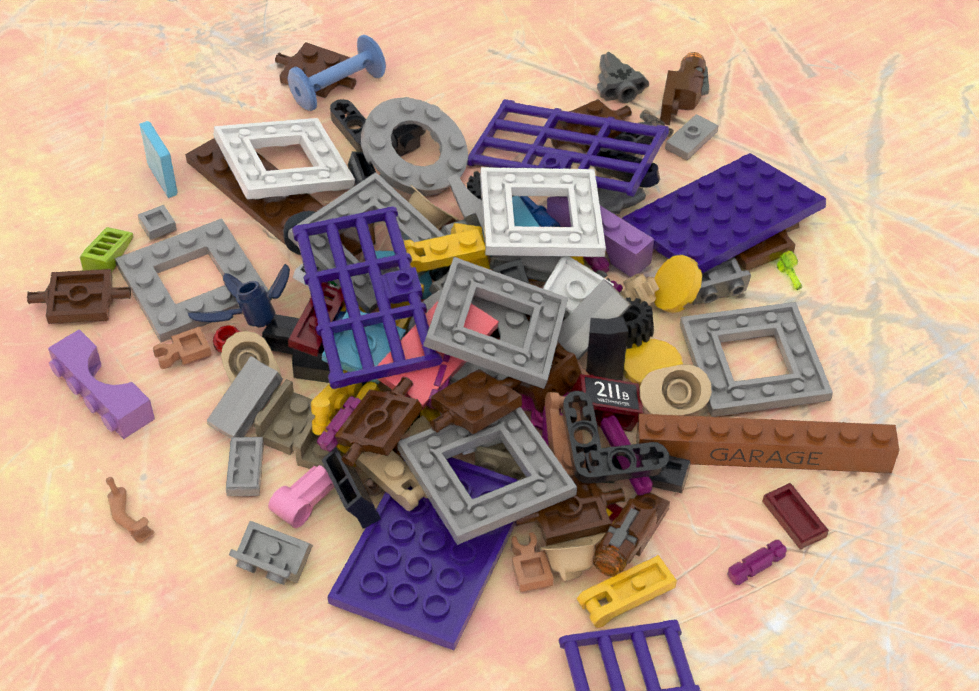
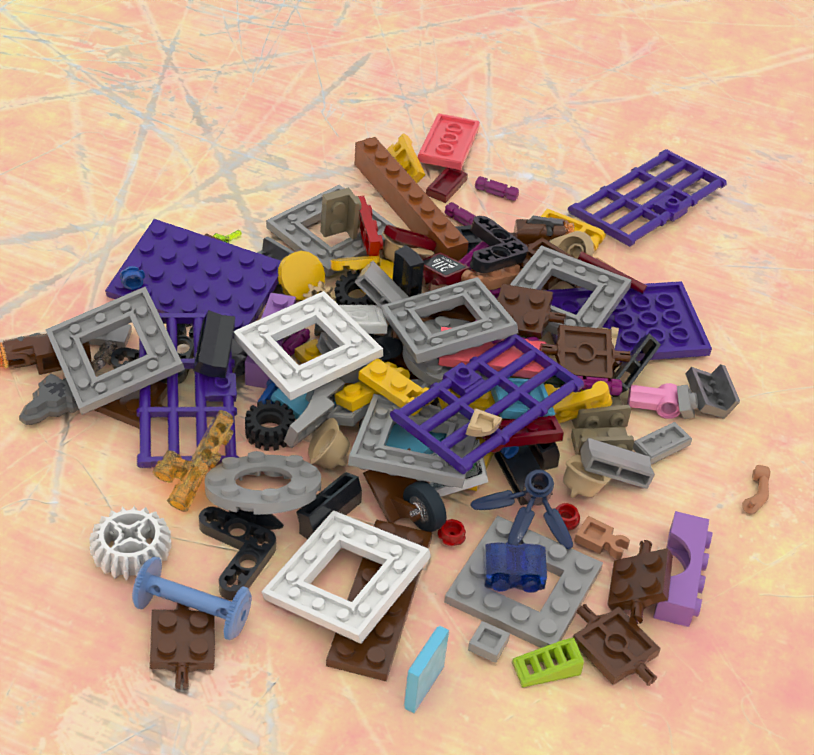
camera: 125 degrees left, 5 degrees down
none -> light grey plate [45,287,185,415]
none -> white gear [89,505,172,581]
none -> blue plate [120,266,145,290]
none -> clear yellow piece [152,410,234,512]
none -> black piece [193,310,235,378]
none -> dark tan bracket [320,188,361,239]
none -> yellow tile [330,256,381,271]
none -> red plate [358,196,383,256]
none -> dark red tile [383,225,437,251]
none -> yellow plate [387,133,425,183]
none -> coral tile [418,113,480,170]
none -> red plate [437,519,466,546]
none -> magenta axle [445,202,475,226]
none -> tan tile [466,408,502,437]
none -> clear blue brick [484,543,547,593]
none -> dark red bar [578,251,647,294]
none -> reddish brown plate [607,540,673,624]
none -> light grey plate [677,384,698,419]

